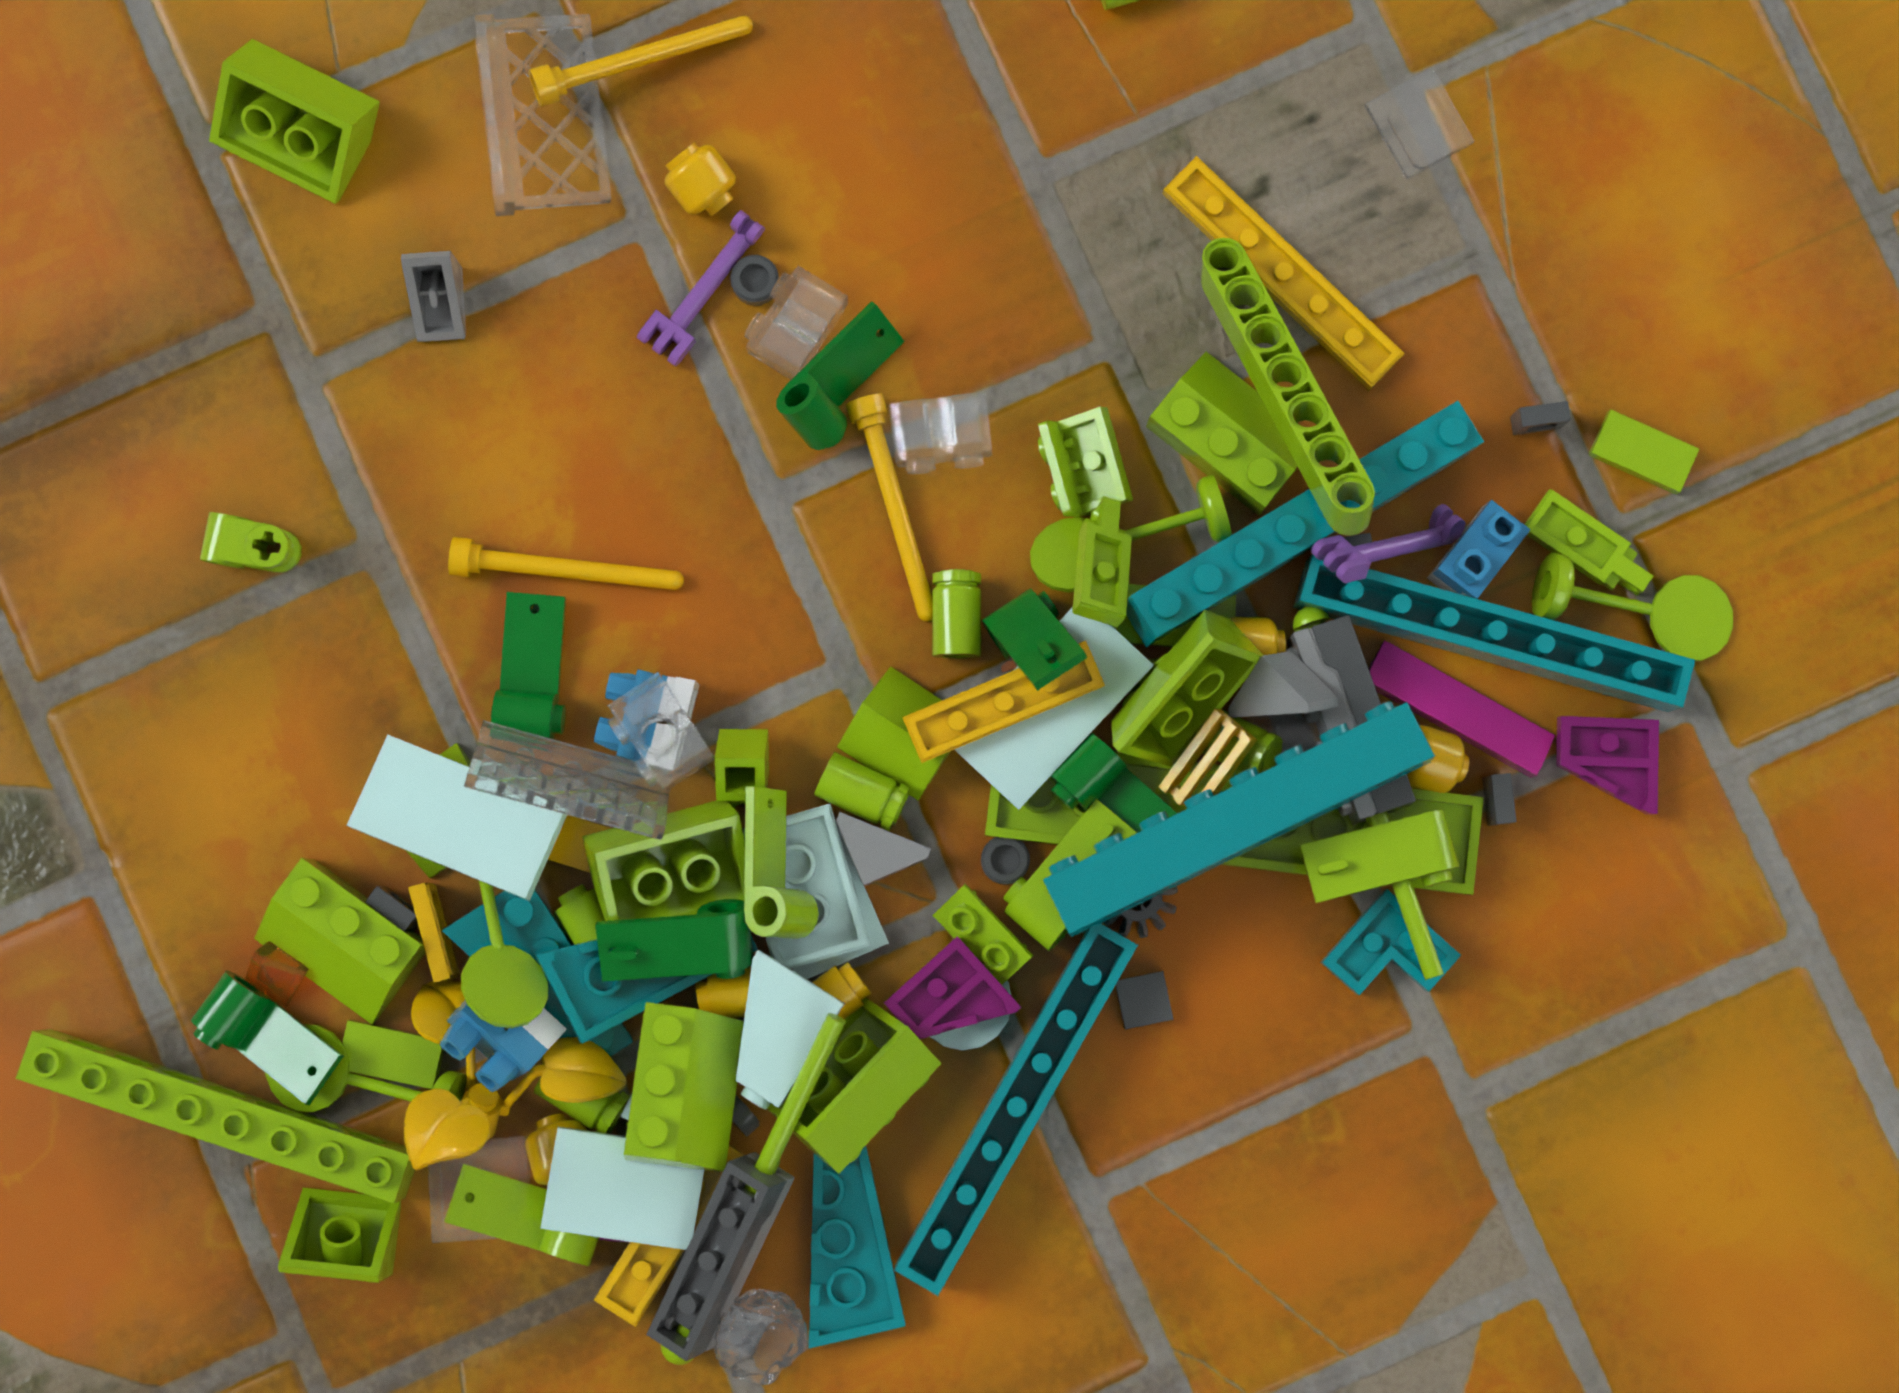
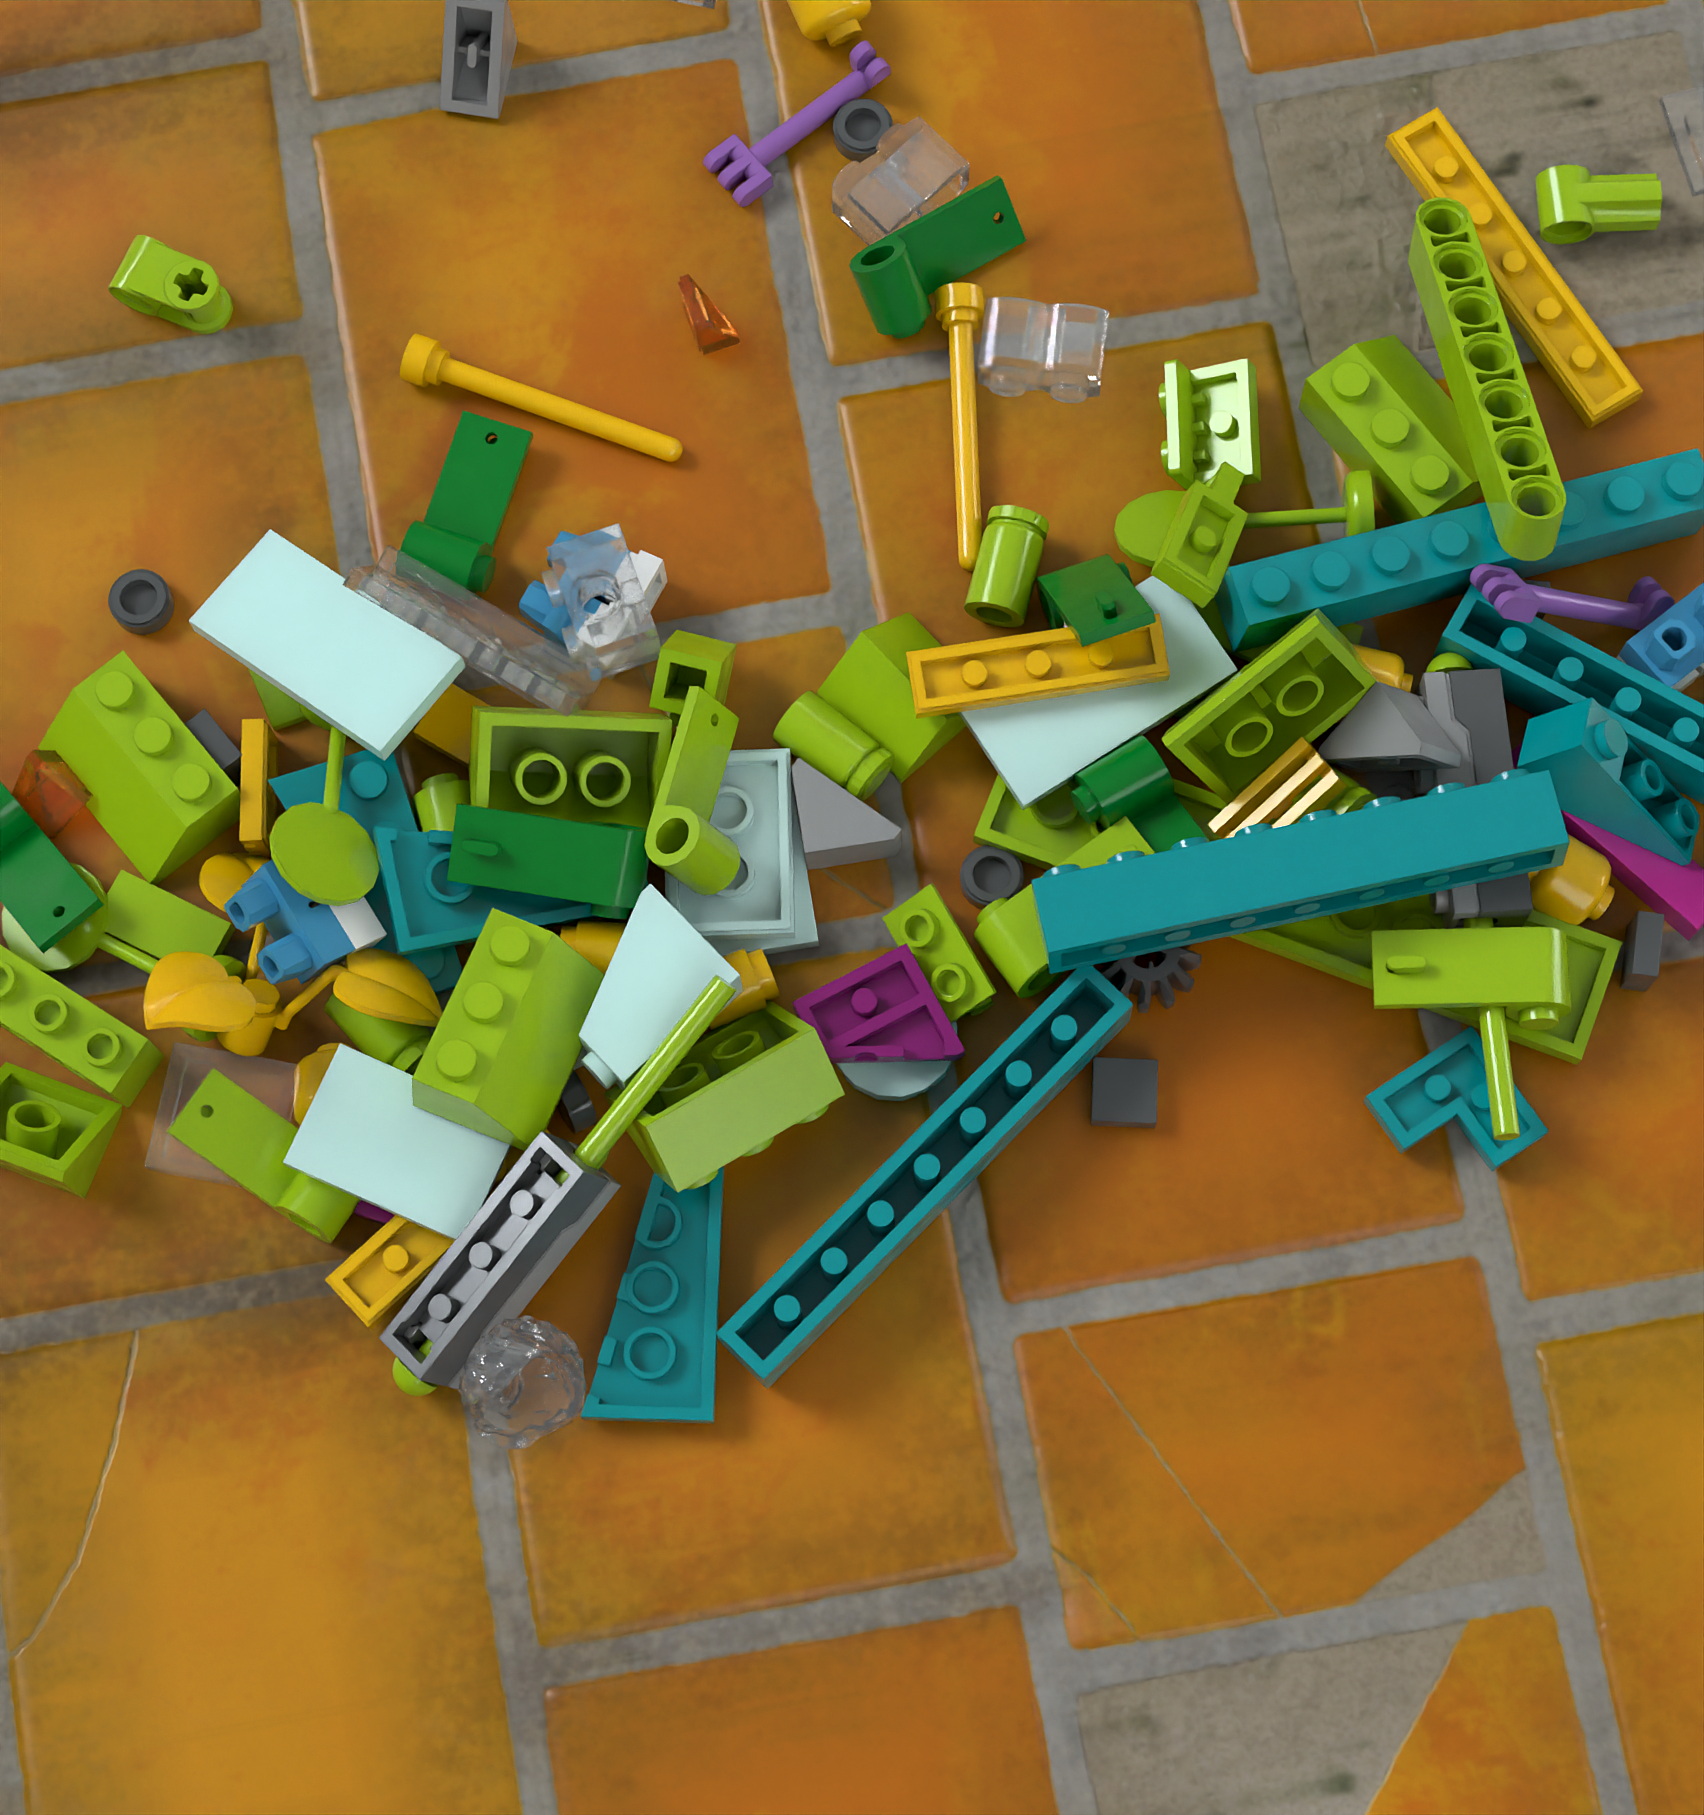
camera: 20 degrees right, 10 degrees down
none -> dark grey tile [108,569,174,635]
none -> clear orange slope [678,274,740,355]
none -> teal slope [1517,697,1700,866]
none -> lime piece [1535,164,1662,245]

